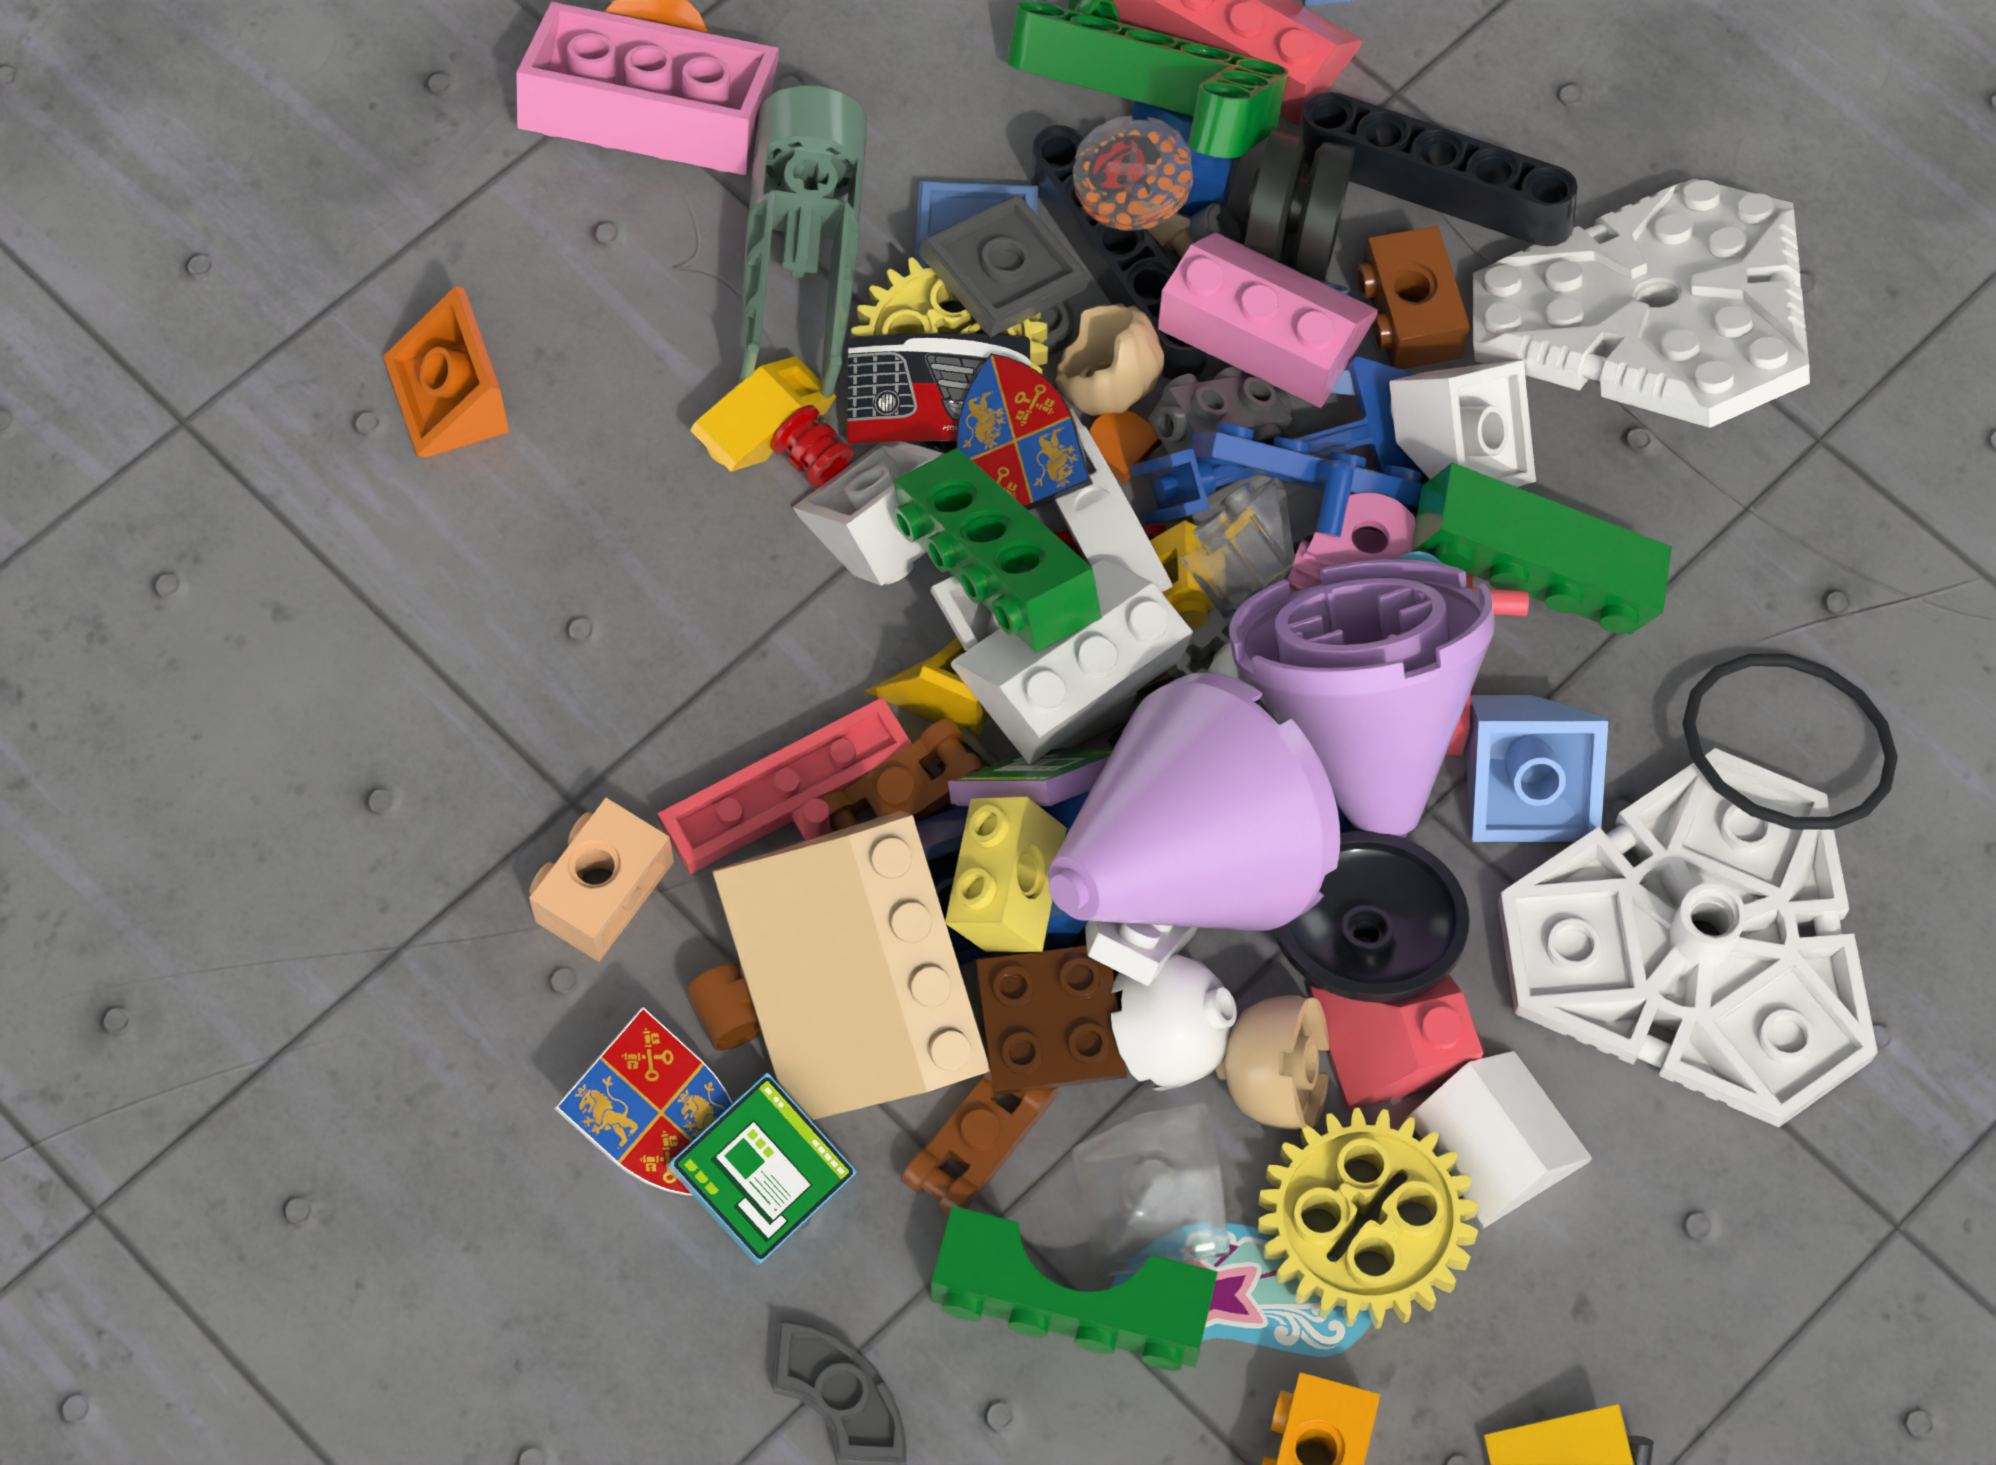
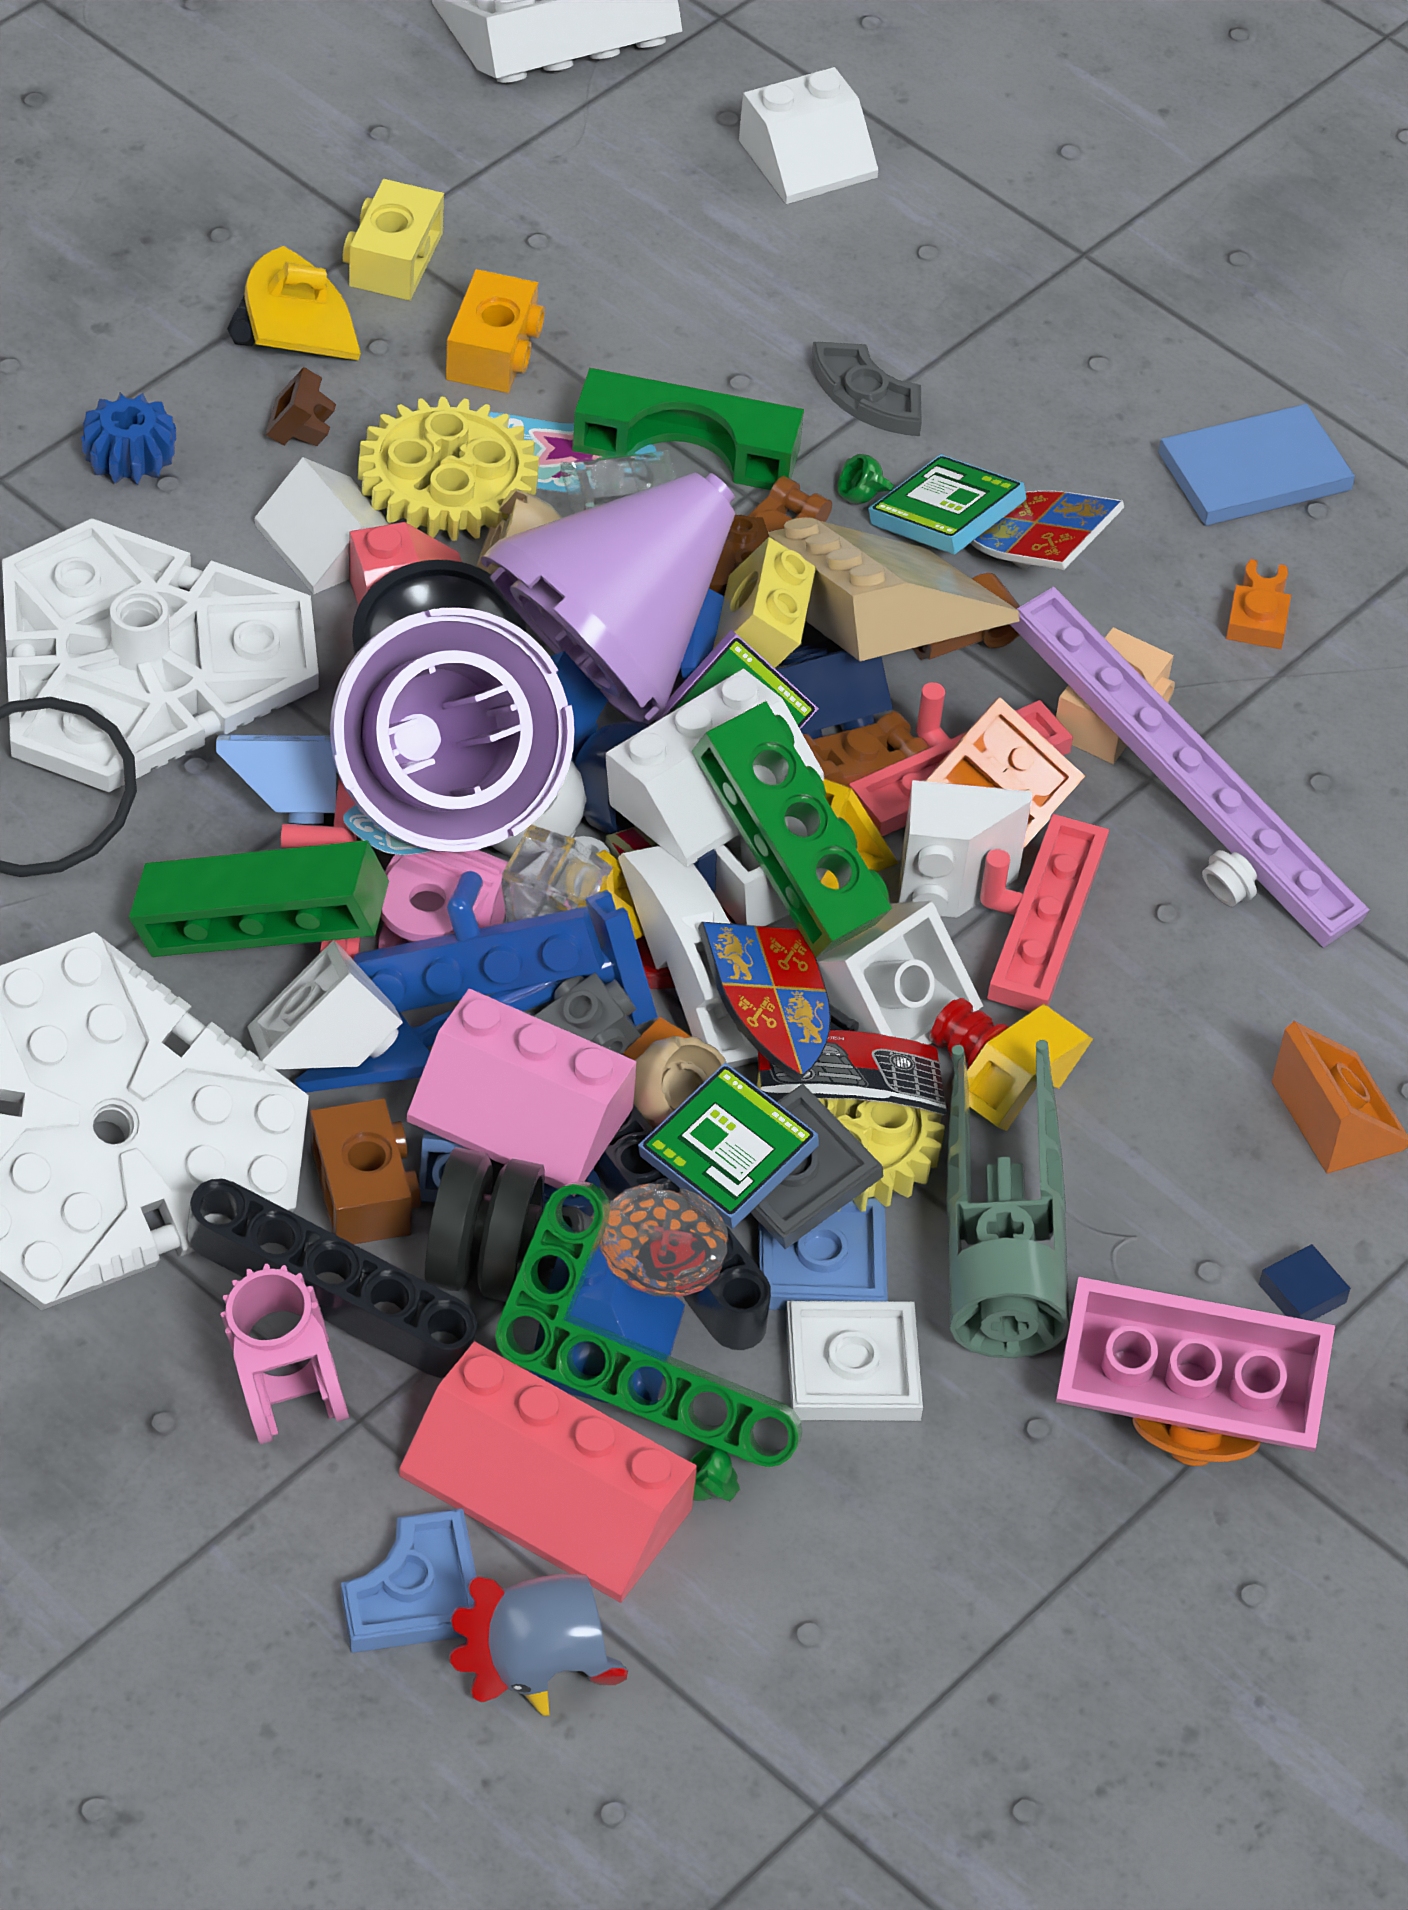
camera: 175 degrees right, 15 degrees down
none -> blue gear [81,392,176,485]
none -> bright pink piece [220,1264,349,1445]
none -> reddish brown tile [266,367,336,446]
none -> tile [638,1063,819,1229]
none -> white tile [785,1301,923,1421]
none -> green piece [838,454,894,504]
none -> white slope [898,780,1032,918]
none -> slope [925,697,1085,848]
none -> coral plate [980,814,1109,1012]
none -> lavender tile [1010,587,1370,948]
none -> medium blue tile [1158,404,1355,526]
none -> white plate [1202,850,1257,907]
none -> orange plate [1226,559,1291,649]
none -> dark blue tile [1258,1244,1351,1321]

